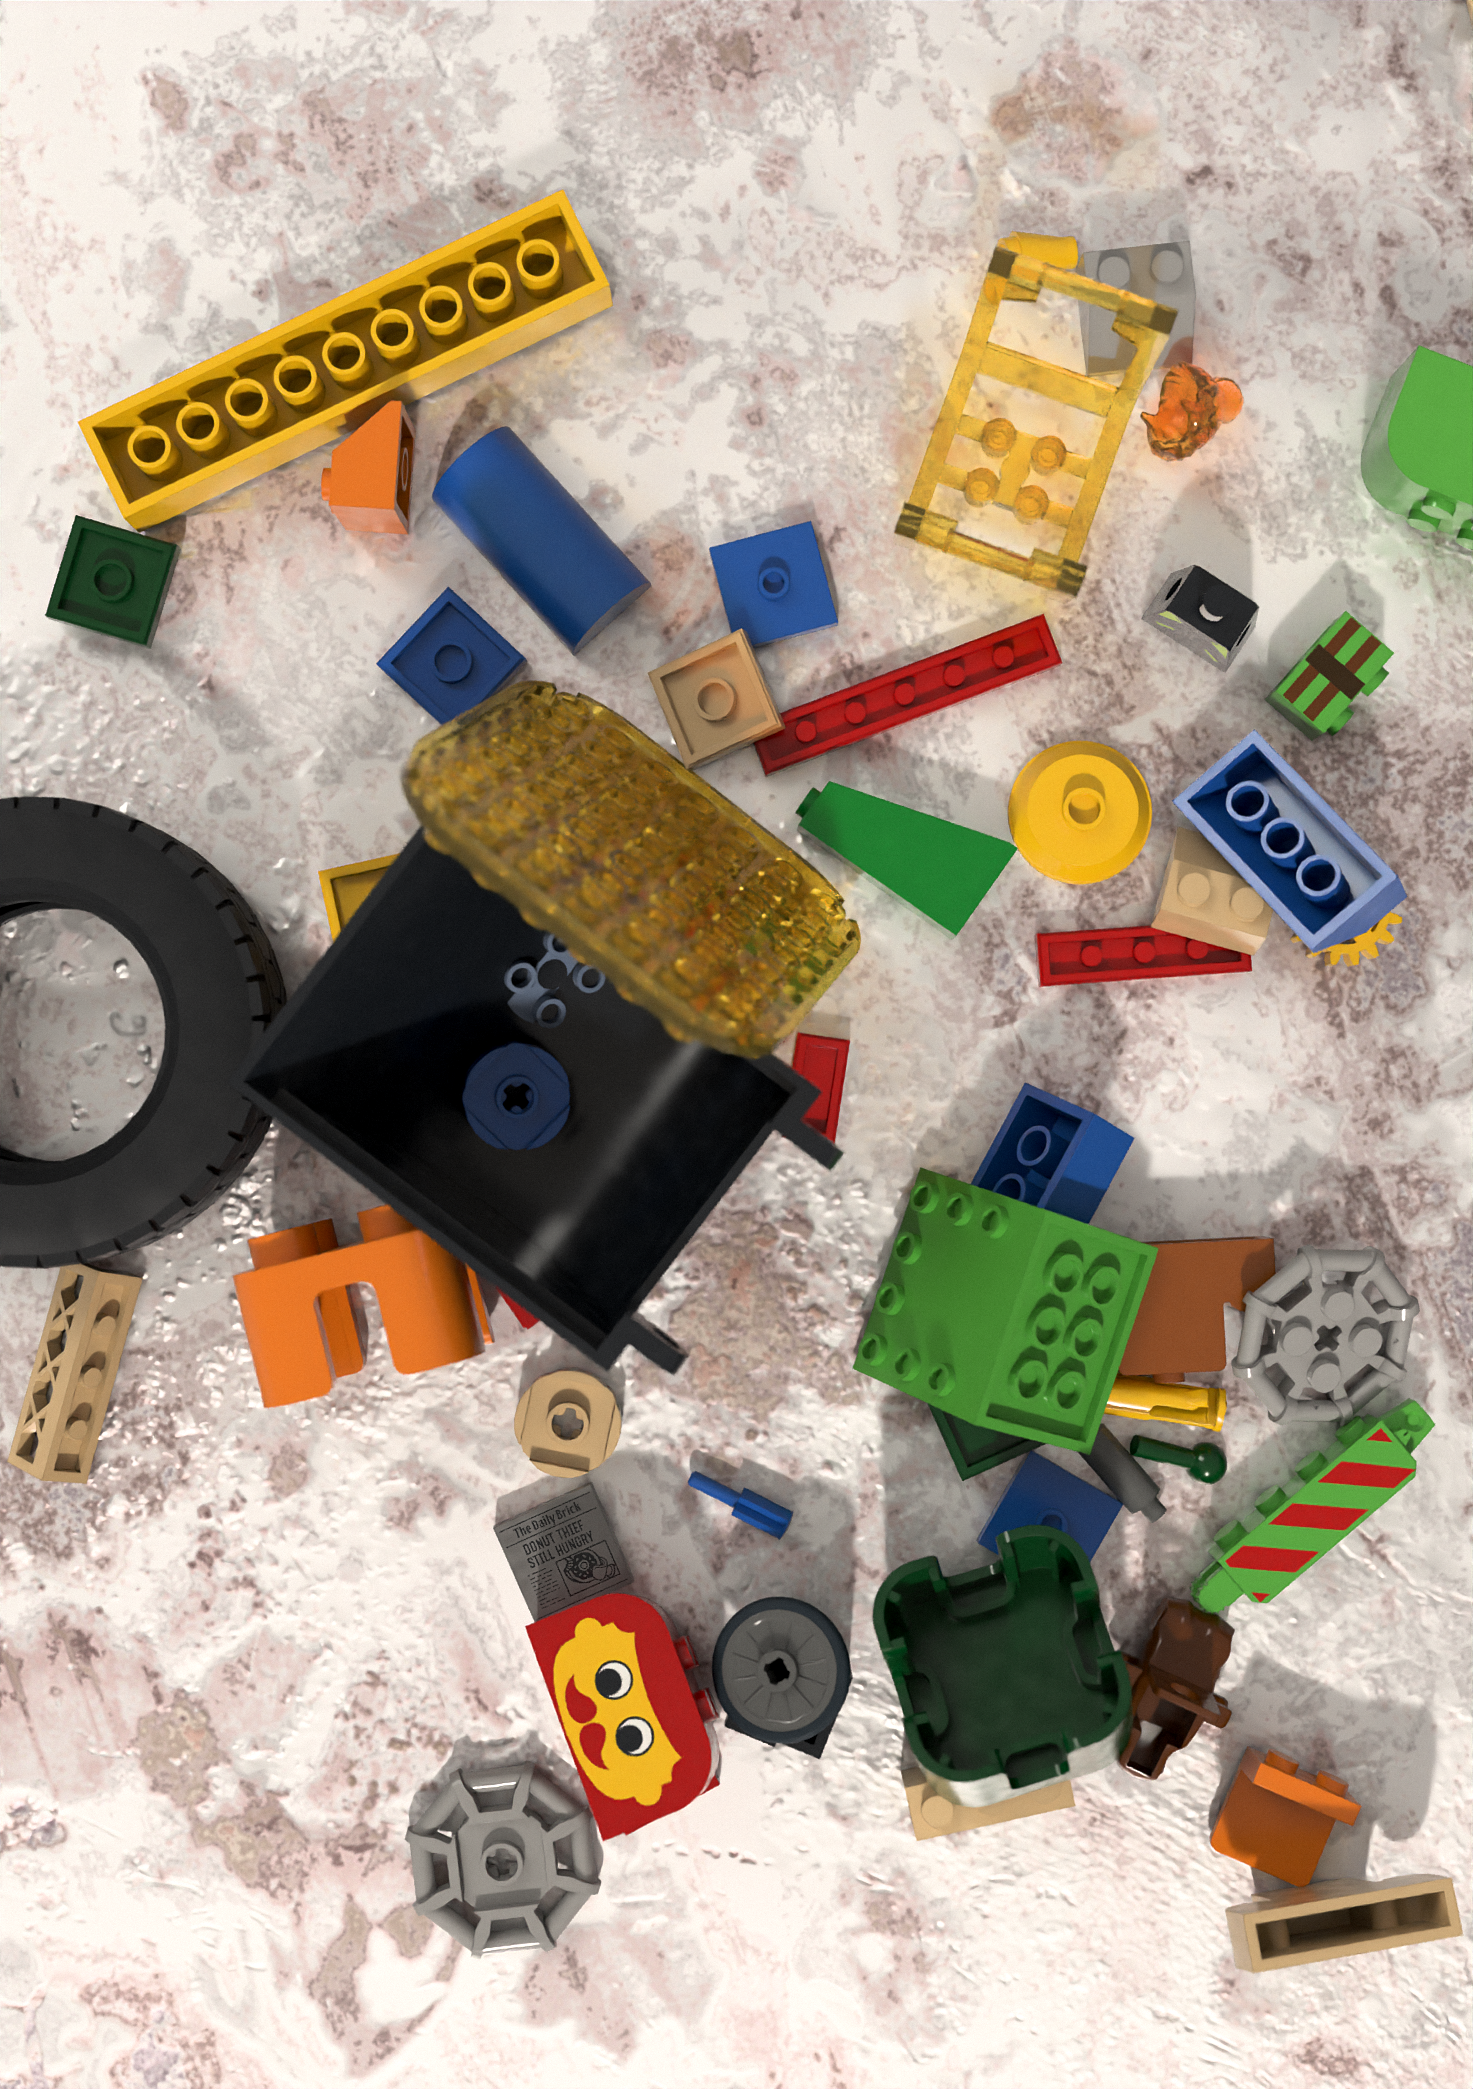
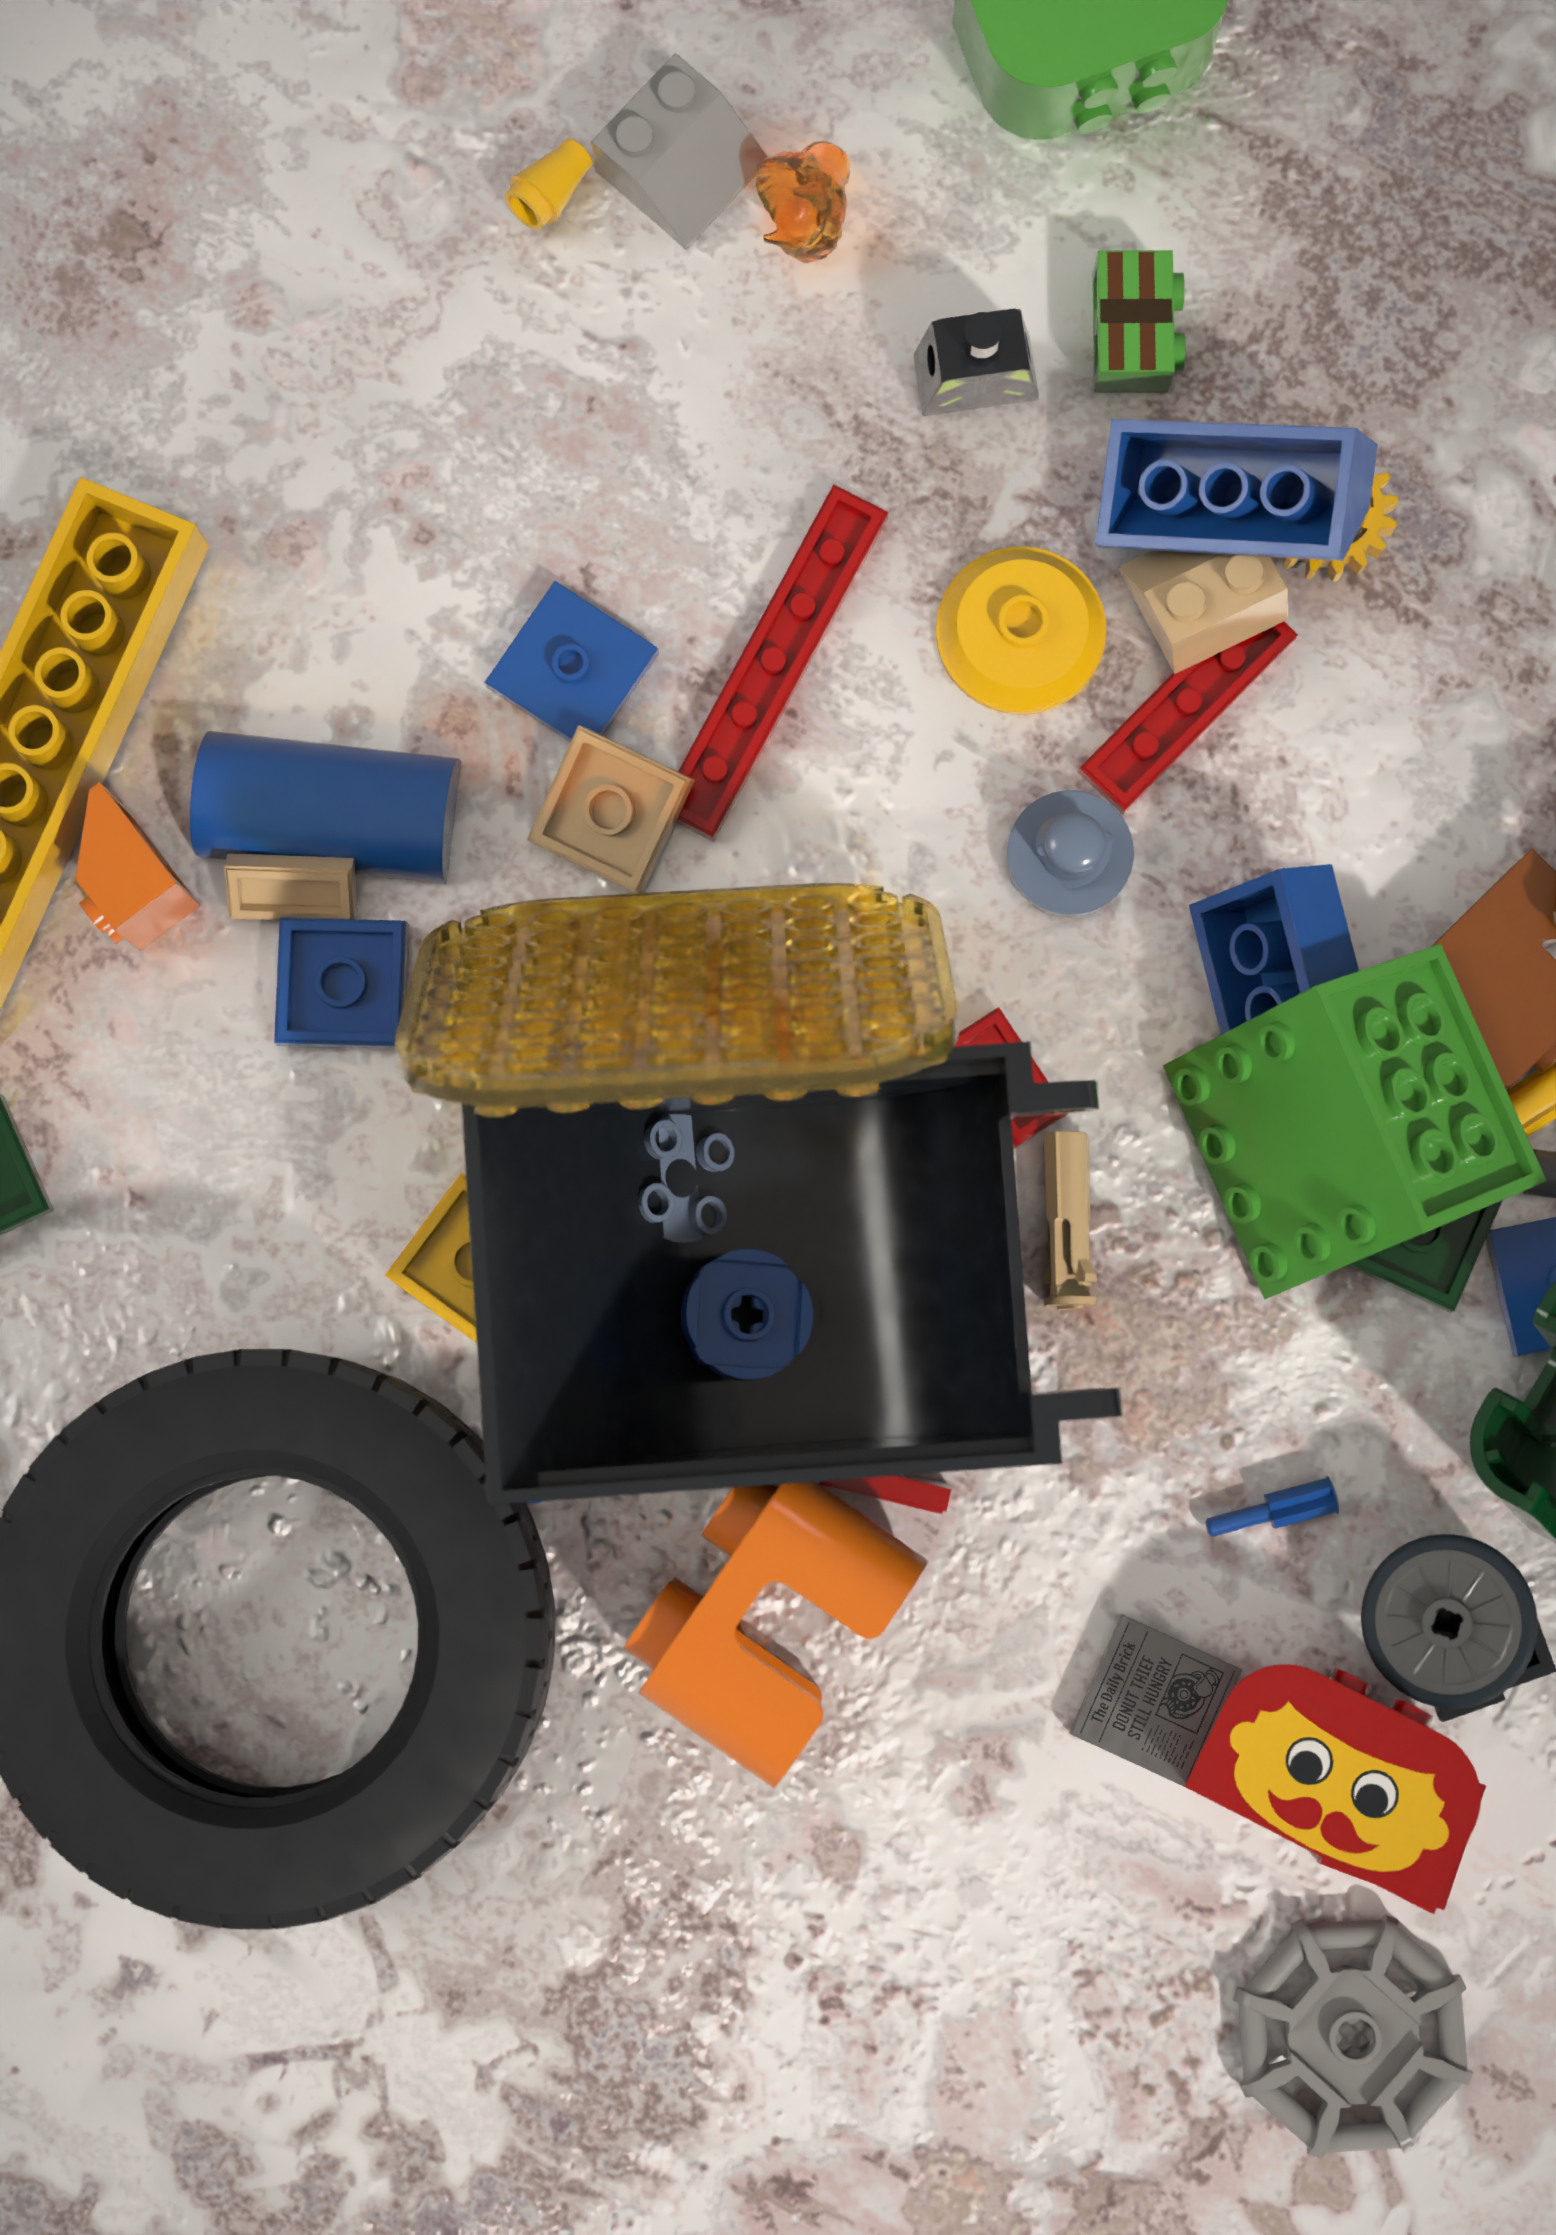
camera: 40 degrees left, 5 degrees down
tan fence [7,1263,143,1484] -> none
tan plate [514,1368,622,1478] -> none
green slope [795,781,1018,939] -> none
clear yellow windscreen [893,246,1178,604] -> none
none -> tan tile [224,854,358,920]
none -> sand blue plate [1007,790,1134,917]
none -> tan piece [1043,1131,1097,1310]

